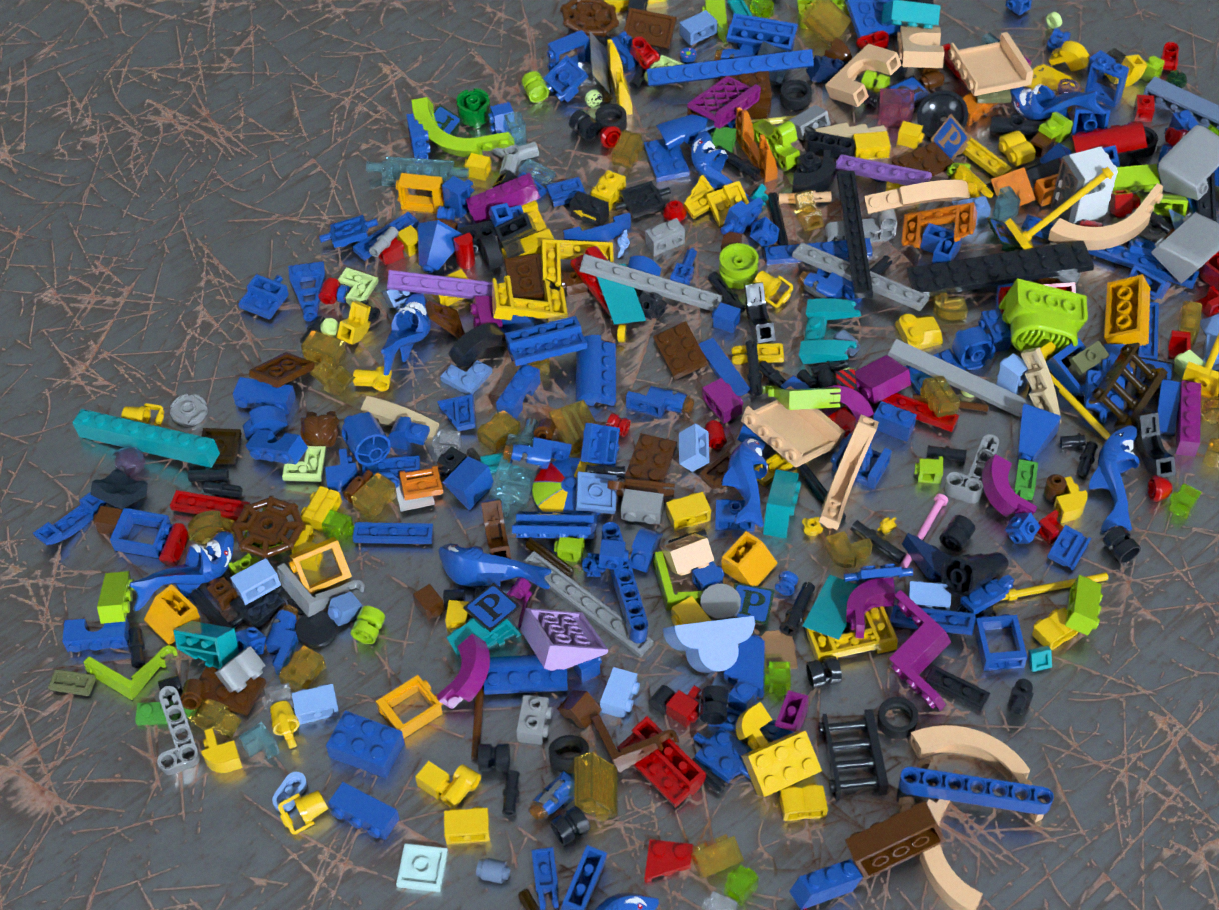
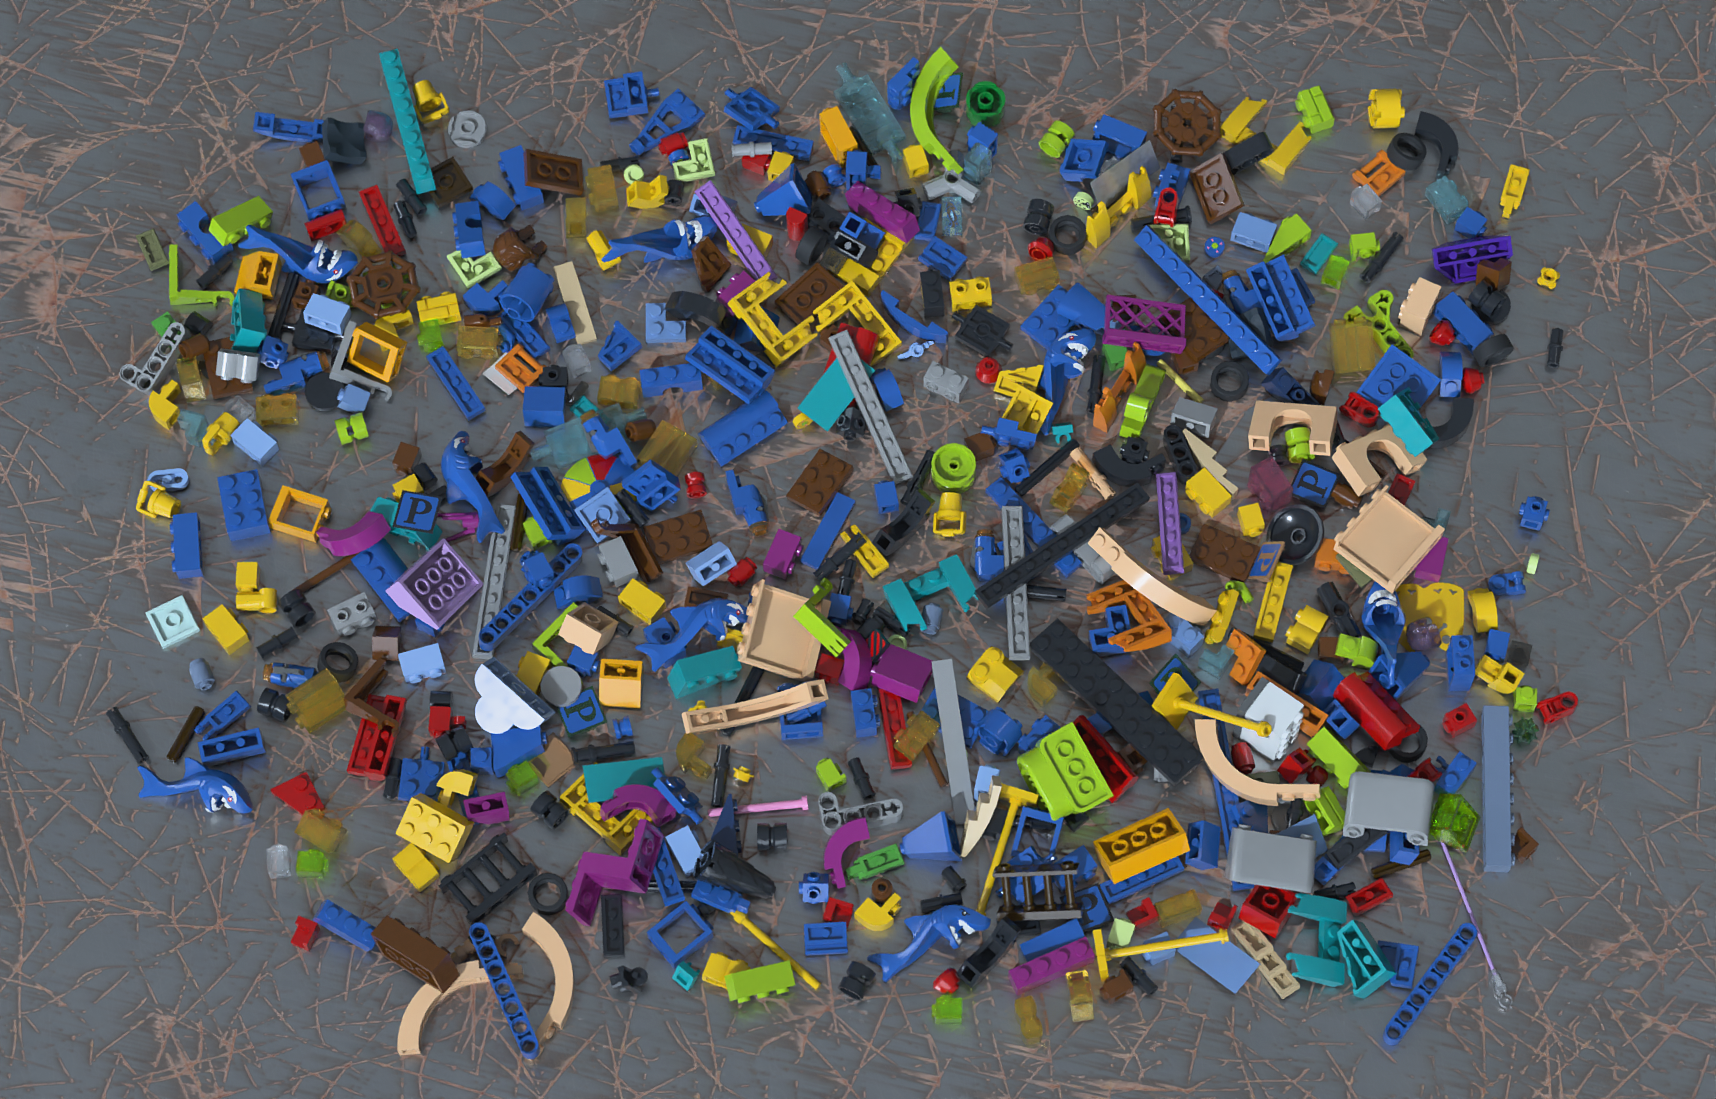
camera: 55 degrees right, 15 degrees up
blue connector [670,248,697,285] -> none
olive plate [1069,341,1110,375] -> none

